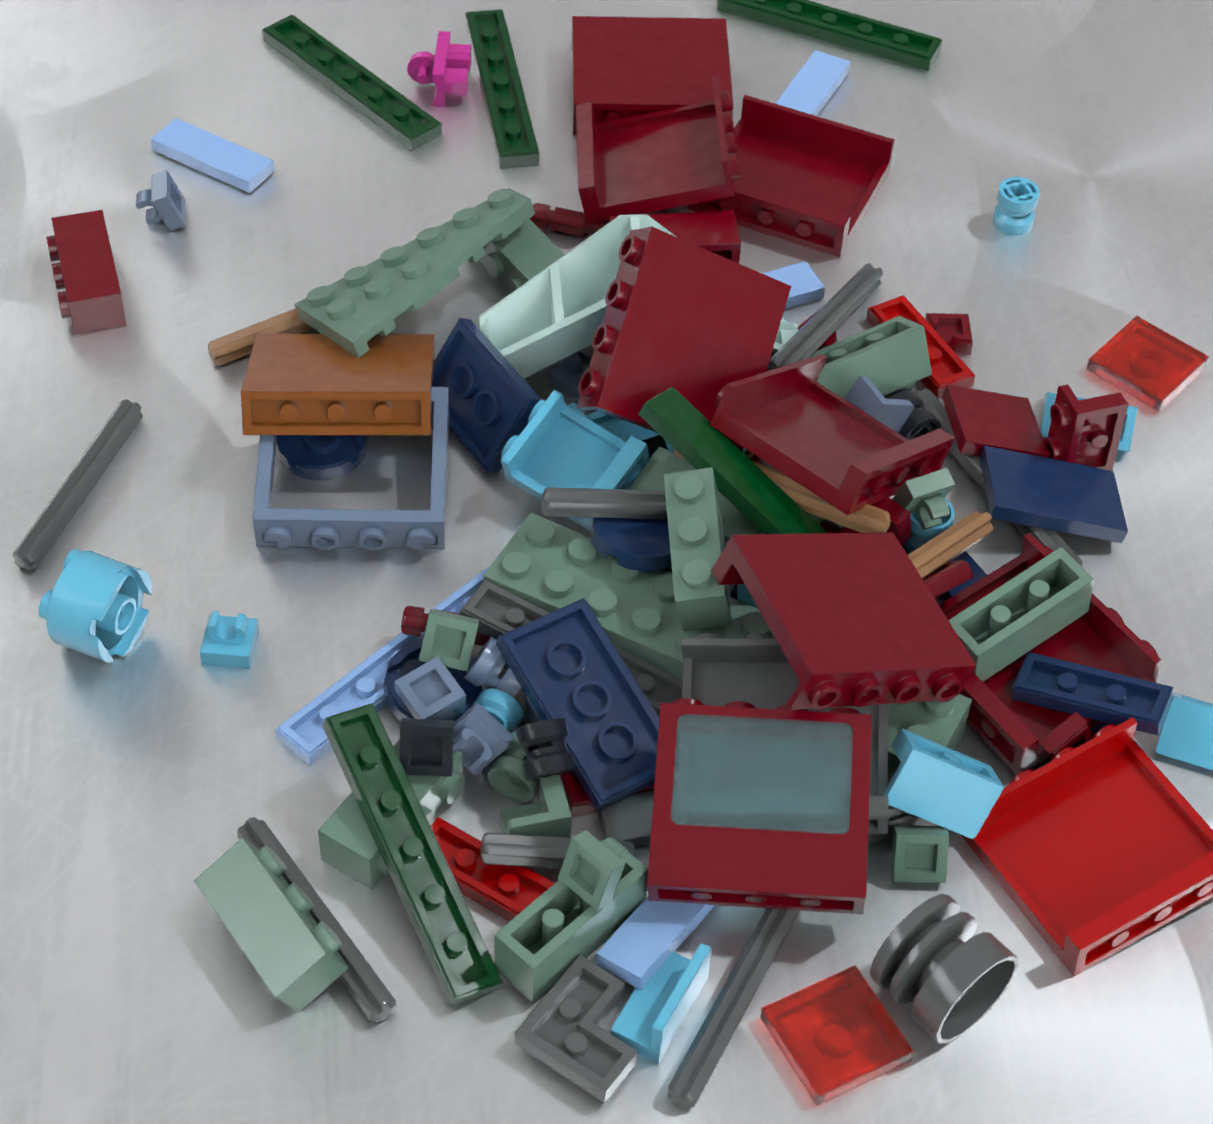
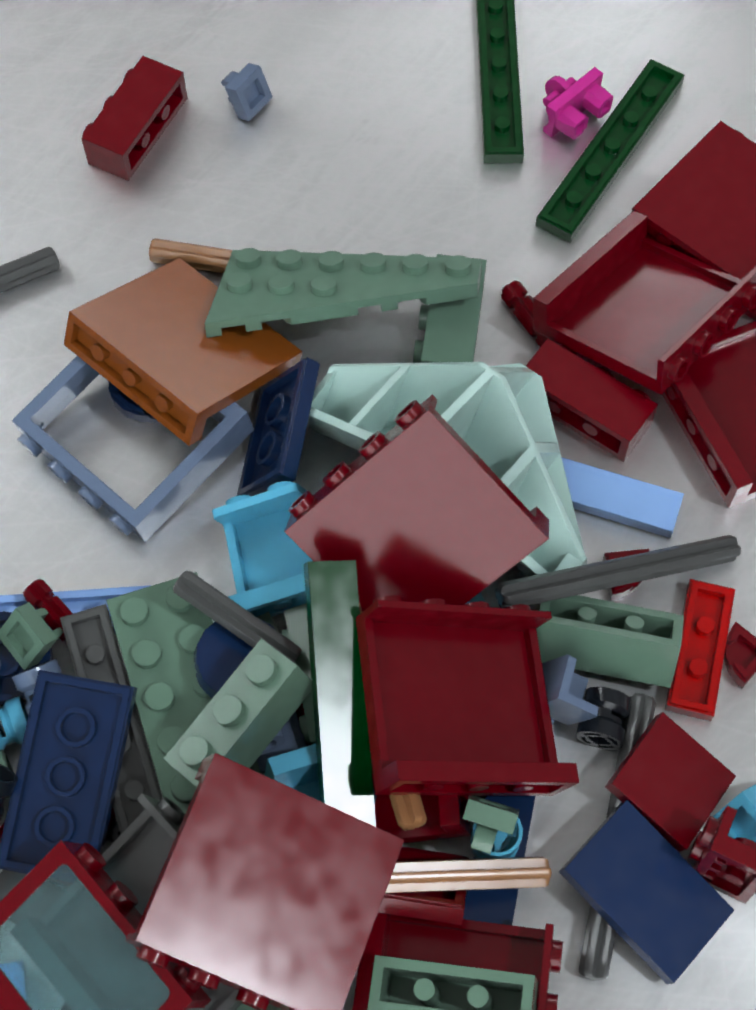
camera: 45 degrees right, 15 degrees up
light blue tile [151,118,274,193] -> none

